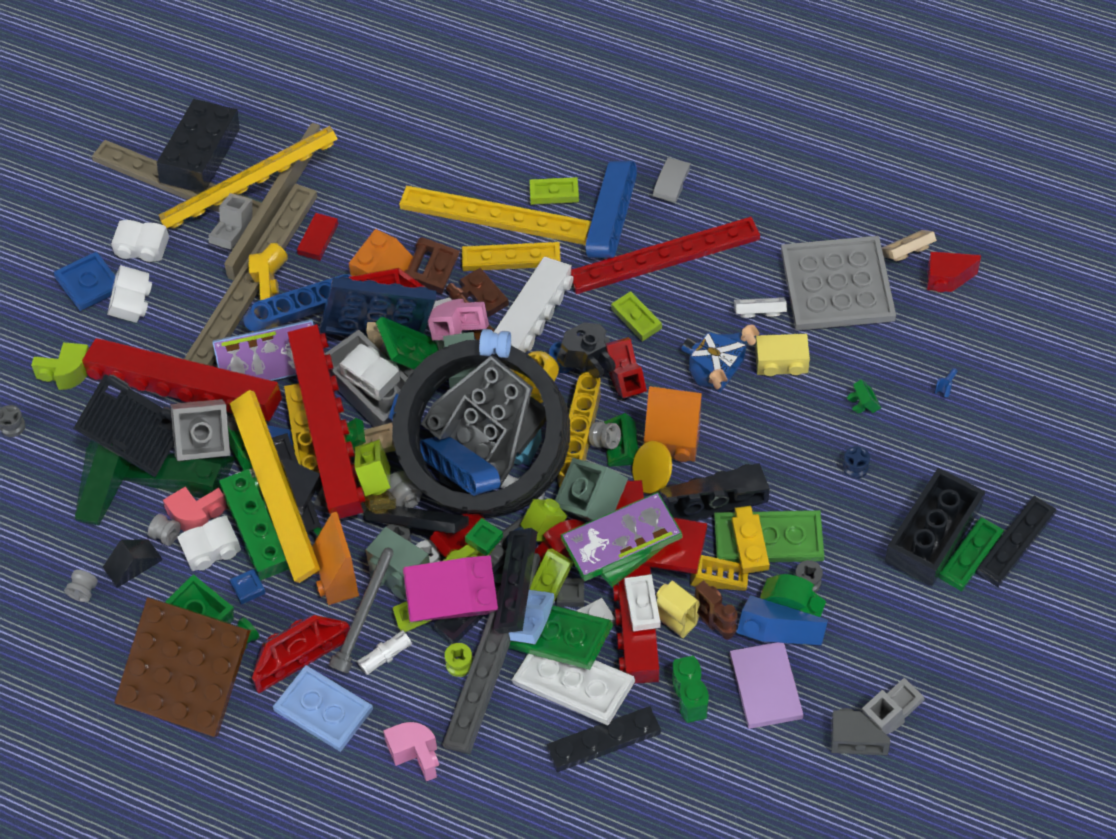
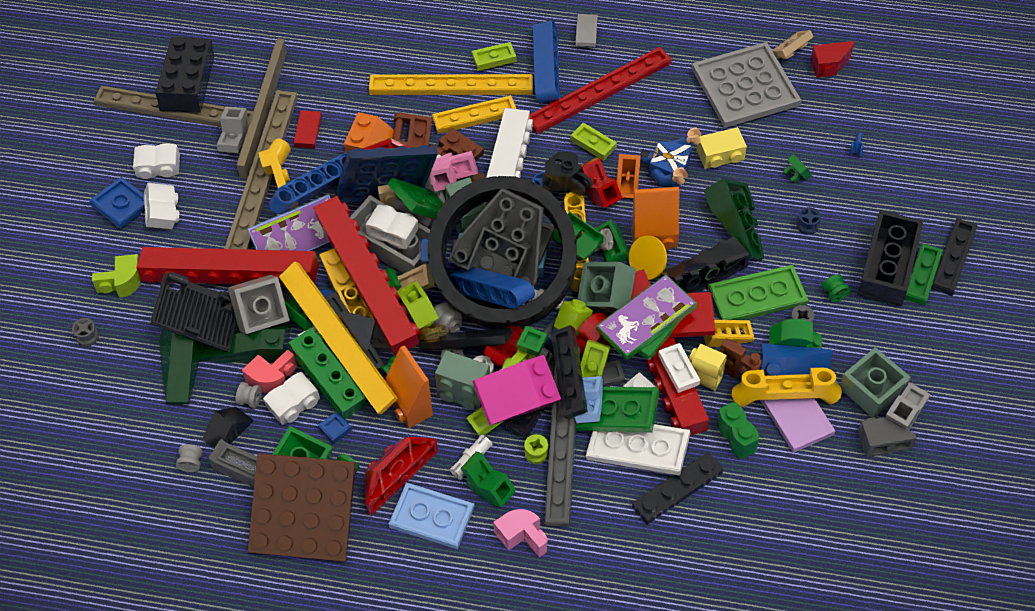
camera: 15 degrees left, 0 degrees up
yellow plate [159,126,337,228] -> none
dark grey piece [329,547,394,674] -> none
light blue wheel [479,329,511,358] -> none
yellow hinge [731,506,770,574] -> none
white plate [734,297,787,318] -> none
none -> dark grey window [208,439,257,487]
none -> green brick [461,451,516,507]
none -> green piece [552,211,604,262]
none -> orange slope [617,154,641,198]
none -> dark green wedge [703,178,764,260]
none -> yellow plate [732,368,842,408]
none -> green wheel [822,274,851,302]
none -> sand green brick [840,347,911,417]

